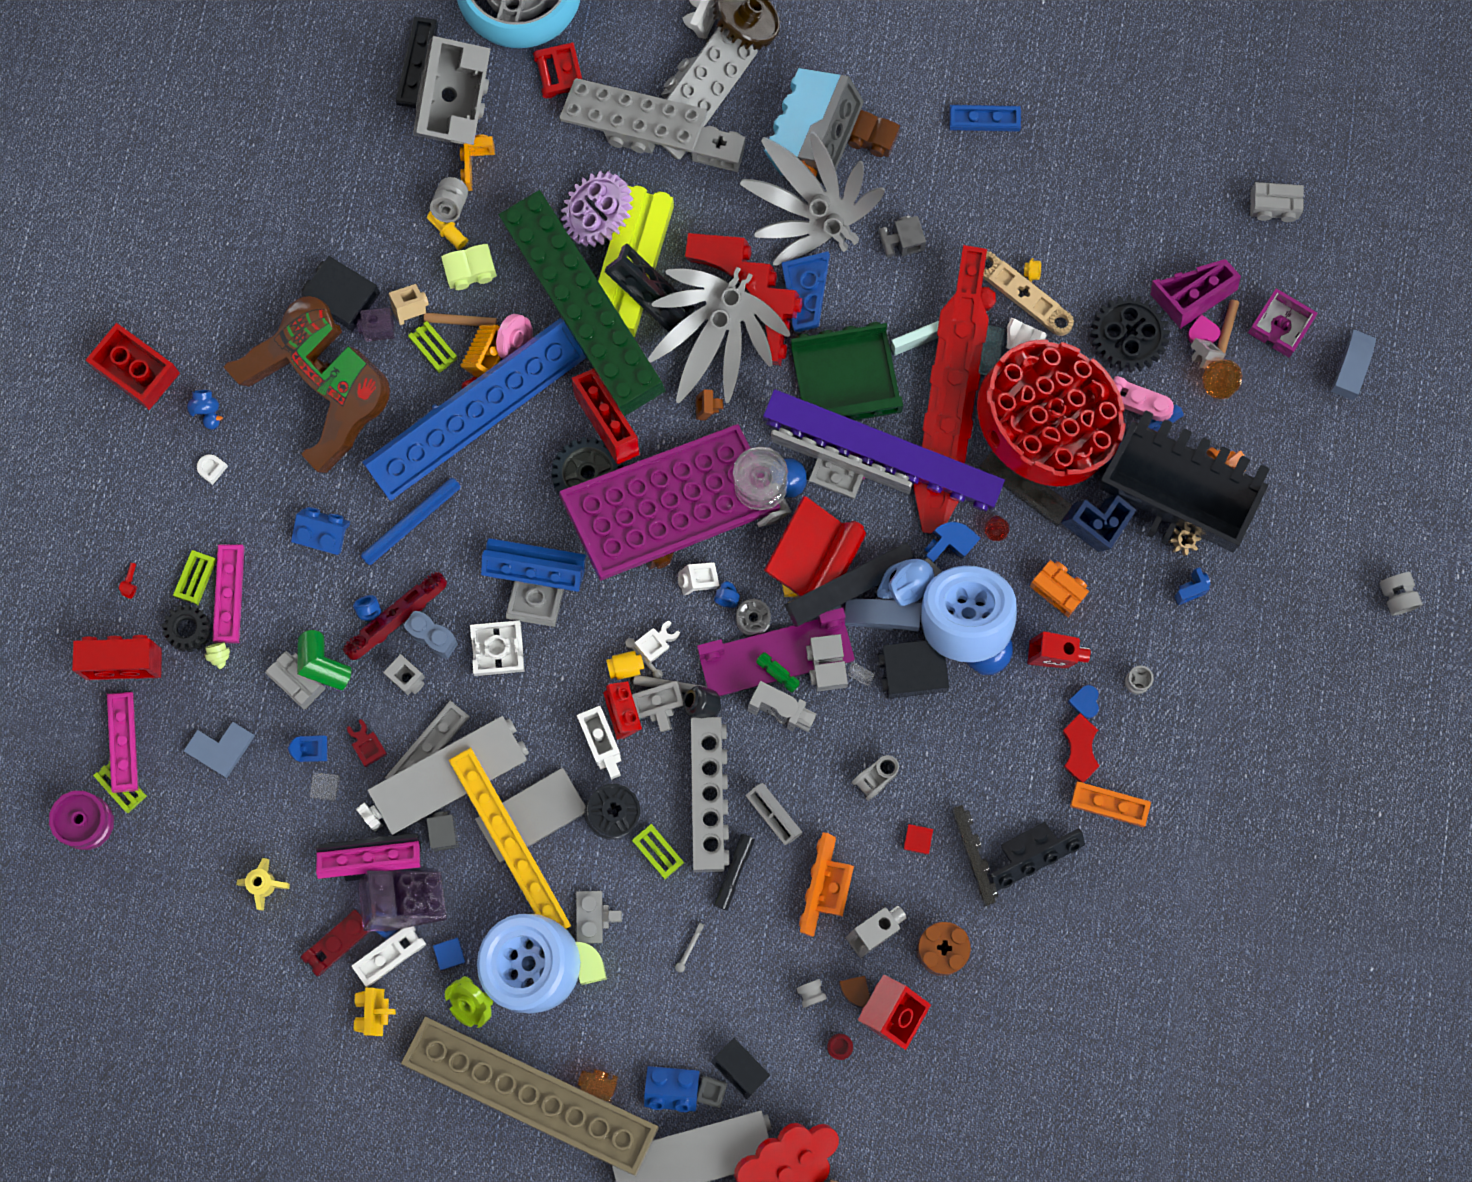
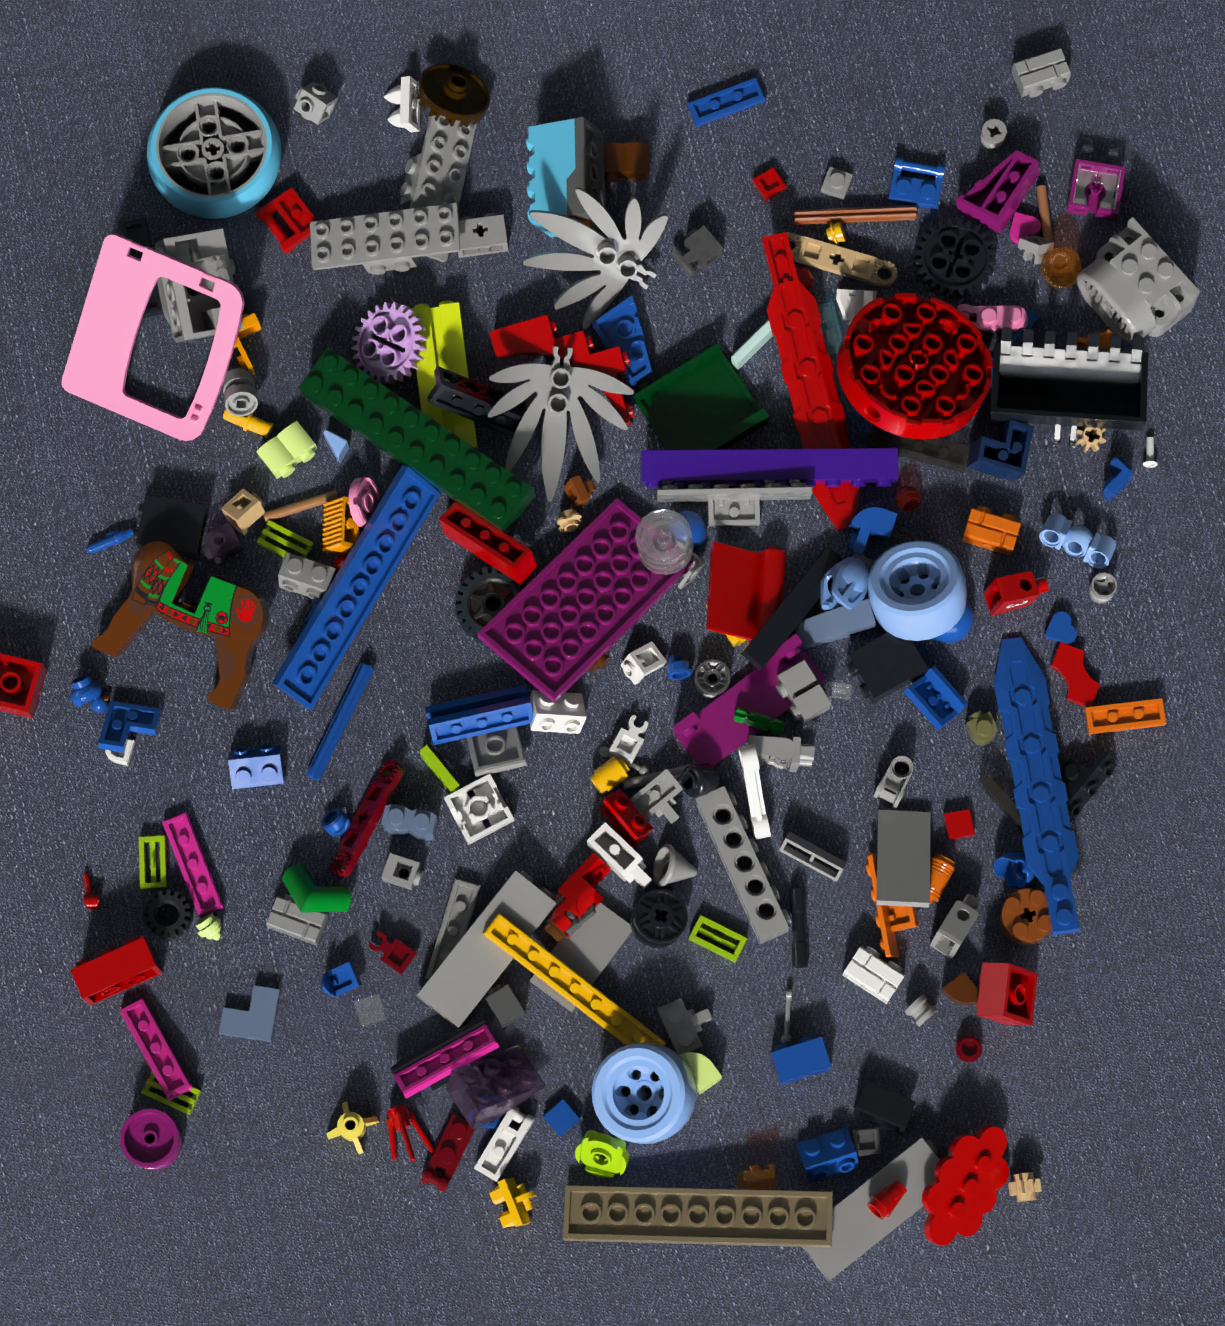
camera: 20 degrees left, 0 degrees up
white plate [356,802,383,831] -> none
sand blue slope [1331,330,1376,400] -> none
none -> bright pink door [62,233,244,441]
none -> blue piece [86,528,134,554]
none -> blue plate [98,701,162,753]
none -> light grey brick [278,553,336,599]
none -> light blue slope [323,430,349,463]
none -> red plant [386,1104,435,1161]
none -> lime tile [419,745,460,793]
none -> white bracket [530,690,587,734]
none -> red plate [544,852,611,942]
none -> tan plate [557,509,583,532]
none -> light grey hat [652,844,698,887]
none -> white piece [738,744,771,840]
none -> red tile [752,166,787,202]
none -> blue brick [770,1034,832,1086]
none -> dark orange axle [793,205,917,225]
none -> light grey plate [821,167,853,200]
none -> white brick [842,946,905,1004]
none -> red cone [867,1180,907,1220]
none -> light grey tile [876,810,931,908]
none -> blue plate [888,156,945,210]
none -> blue bracket [904,666,967,730]
none -> orange head [930,854,955,904]
none -> olive plate [965,710,997,746]
none -> light grey wheel [980,119,1007,150]
none -> blue hair [993,850,1035,889]
none -> blue plate [994,637,1080,935]
none -> light blue piece [1039,513,1116,569]
none -> light grey brick [1076,217,1200,344]
none -> white piece [1143,437,1158,468]

